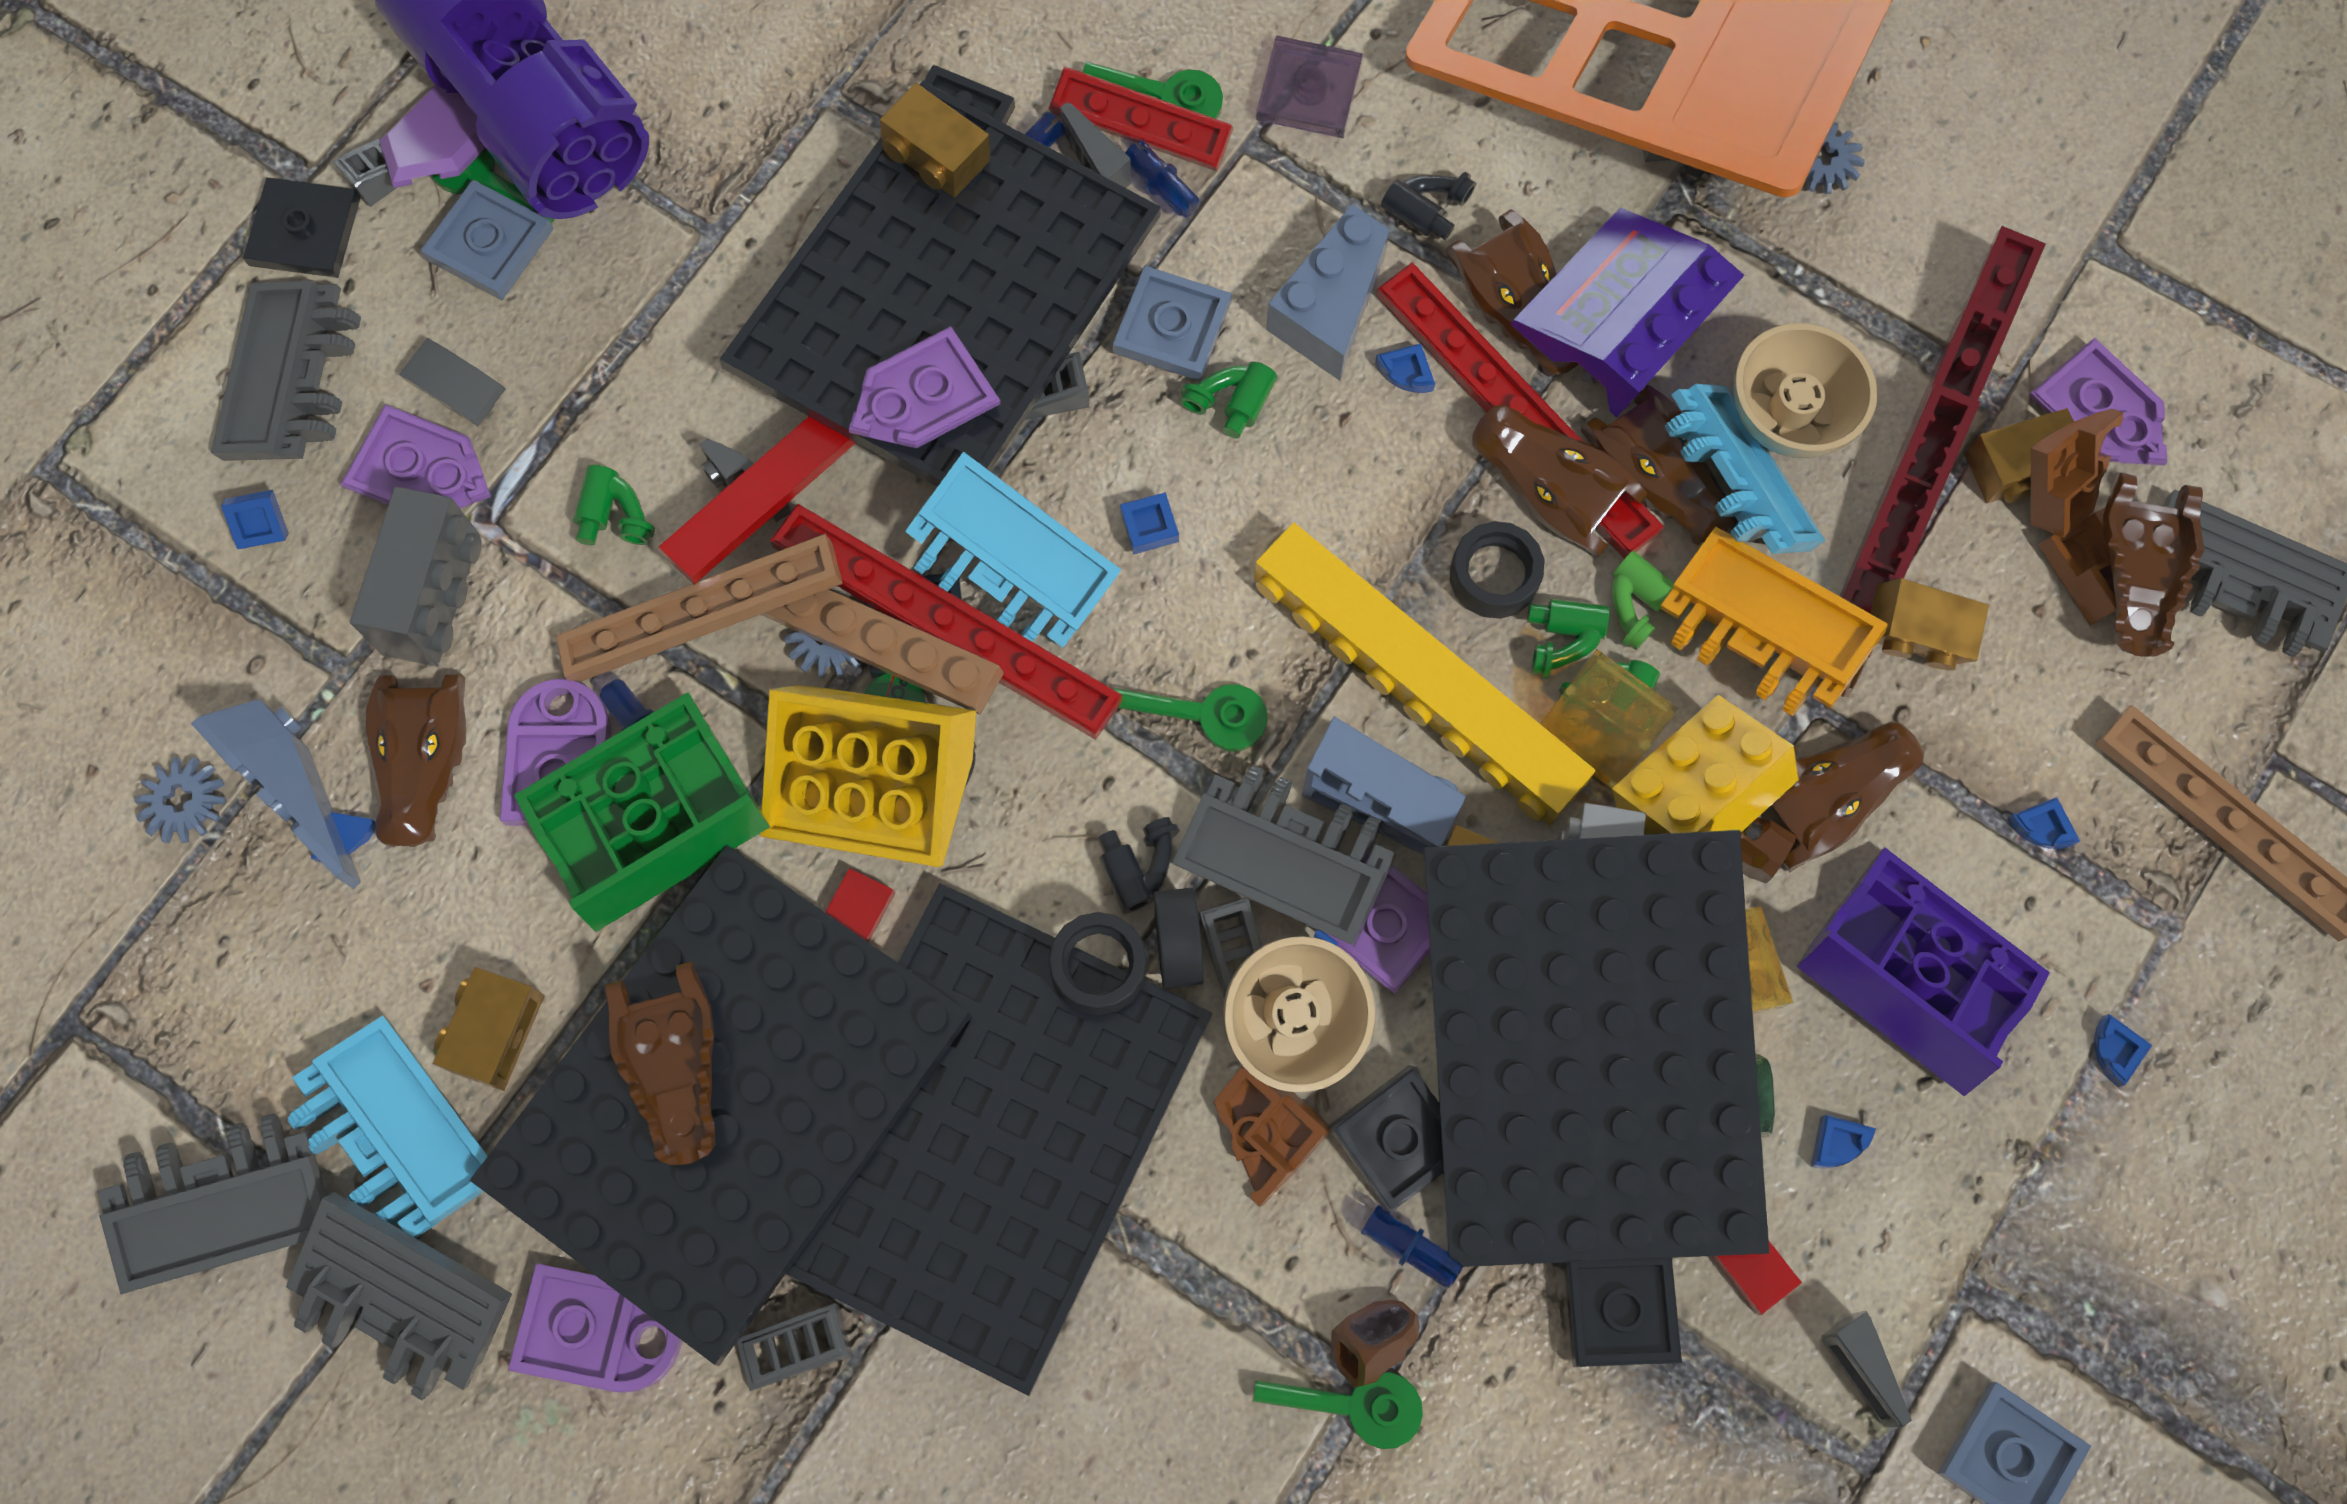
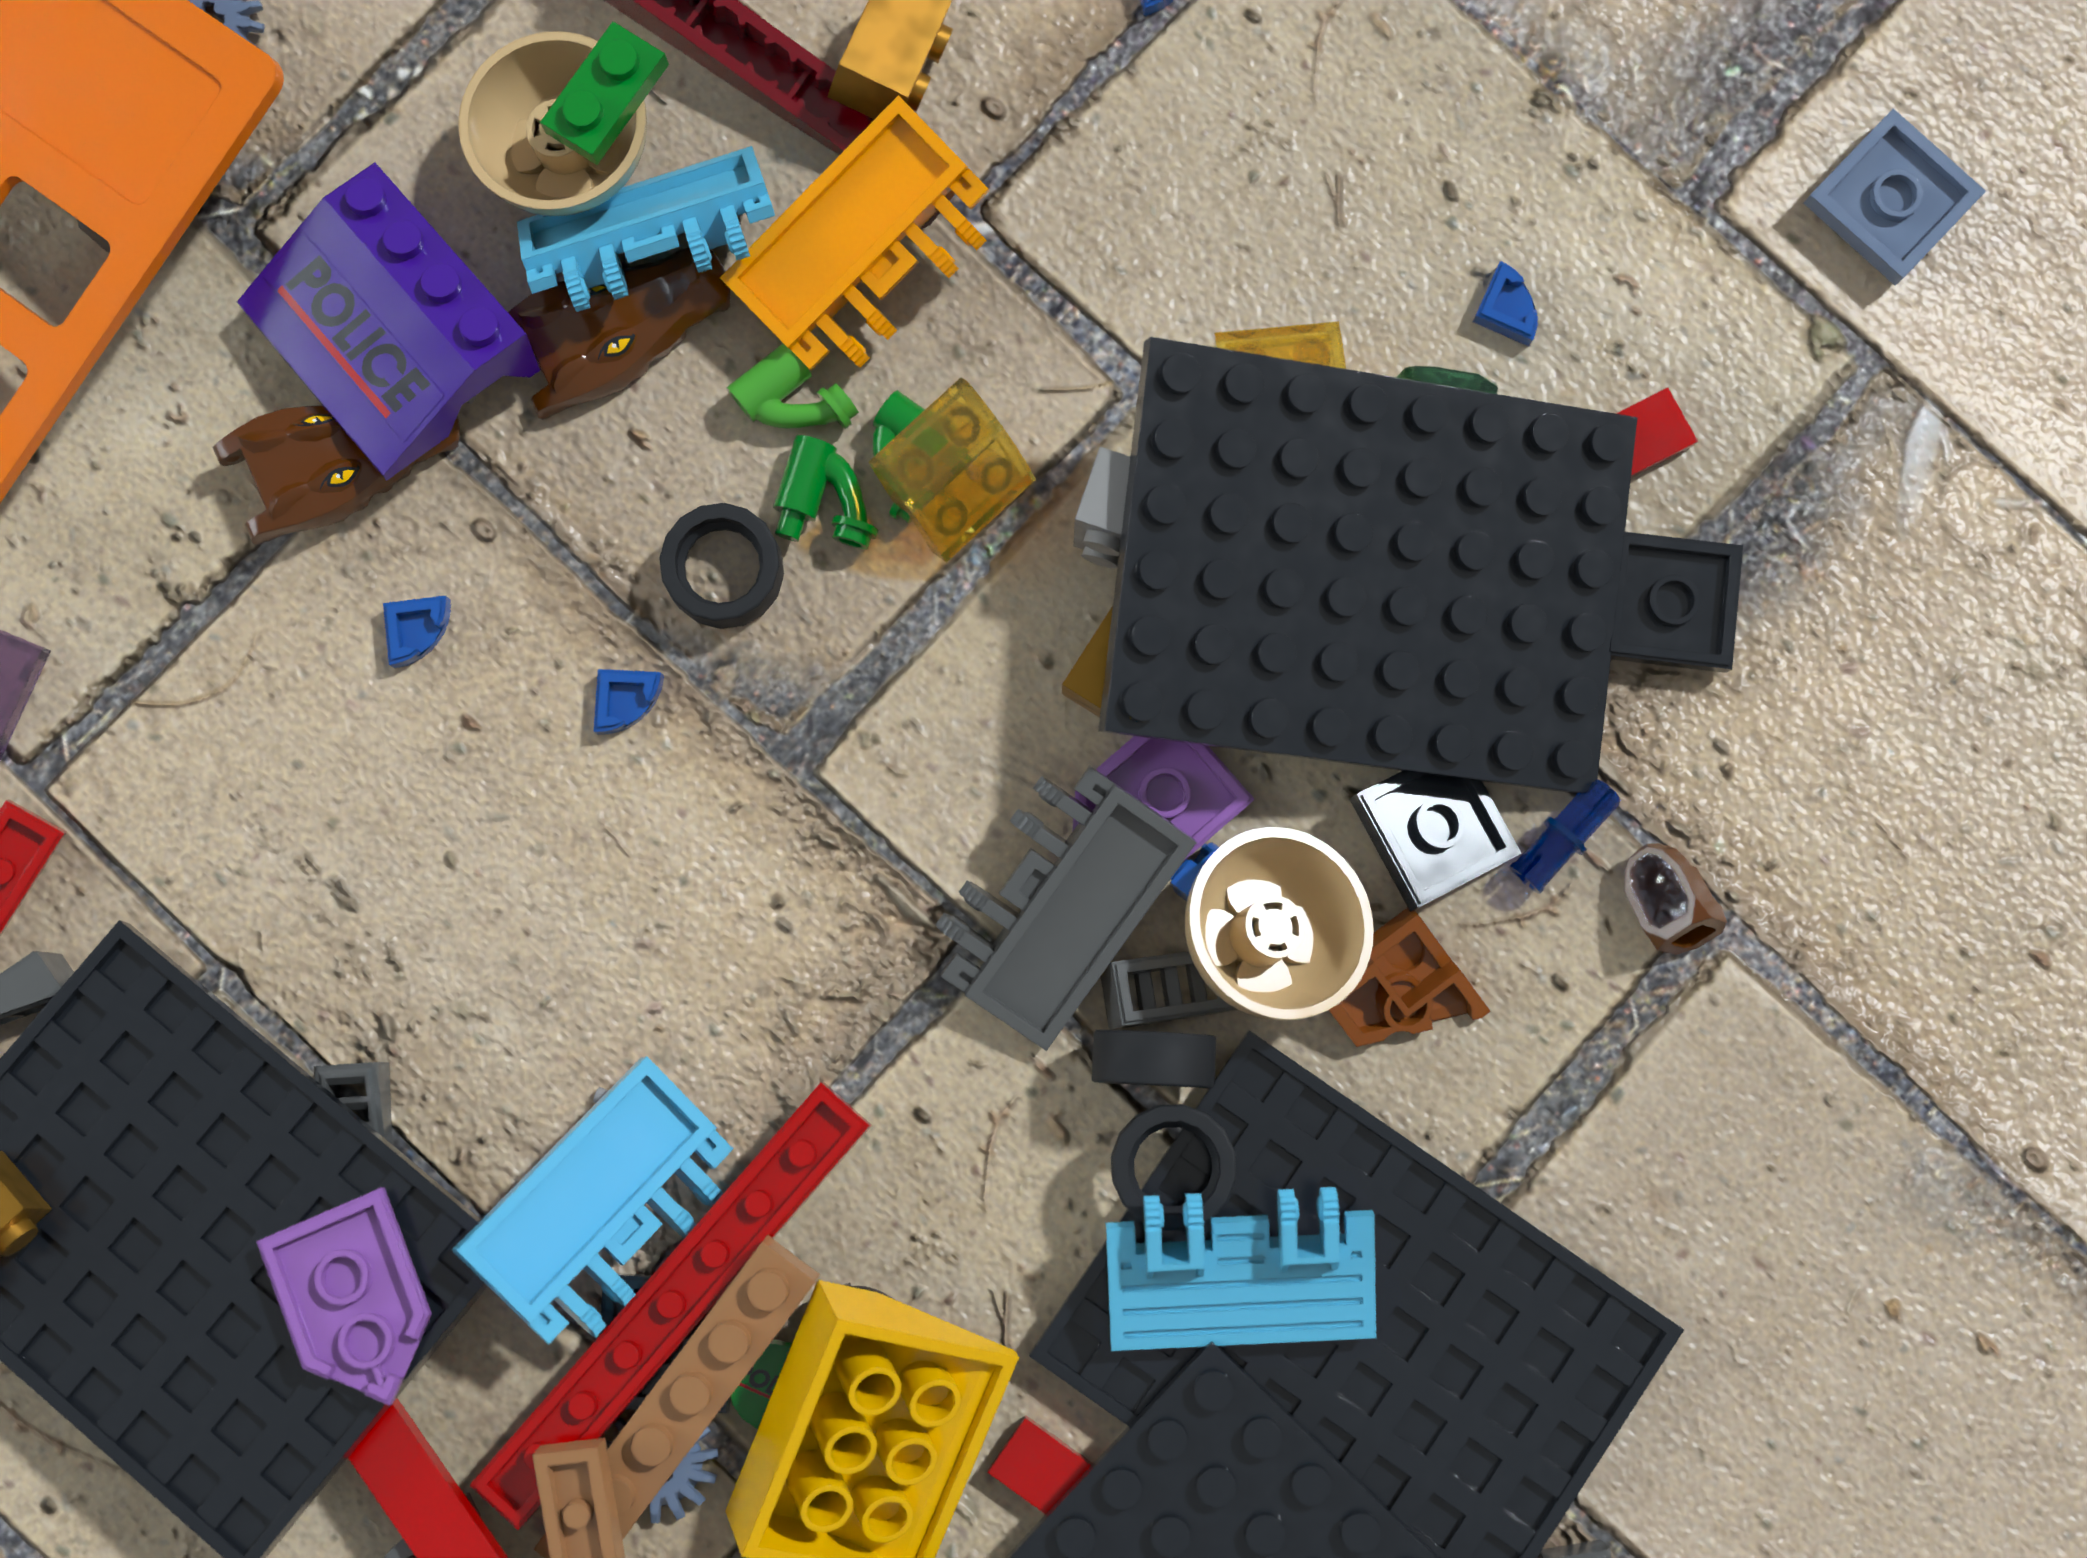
camera: 80 degrees left, 10 degrees up
black plant [1097,817,1180,914] -> none
sand blue plate [1113,265,1232,381] -> none
green piece [1114,684,1268,751] -> none
blue plate [1120,492,1179,555] -> none
clear blue axle [1125,140,1200,218] -> none
green plant [1180,361,1278,439] -> none
green piece [1252,1372,1423,1449] -> none
yellow brick [1254,522,1596,826] -> none
sand blue wedge [1266,204,1390,381] -> none
sand blue wedge [1302,716,1466,855] -> none
red tile [1376,262,1664,559] -> none
black plant [1381,171,1477,240] -> none
reddish brown animal [1472,404,1648,558] -> none
yellow brick [1612,694,1799,835] -> none
reddish brown rock [1740,817,1797,884] -> none
reddish brown animal [1772,721,1924,873] -> none
dark purple piece [1797,847,2050,1096] -> none
dark grey slope [1821,1311,1912,1427] -> none
none -> green plate [540,21,669,165]
none -> blue tile [593,669,664,735]
none -> medium azure hinge [1106,1187,1376,1351]

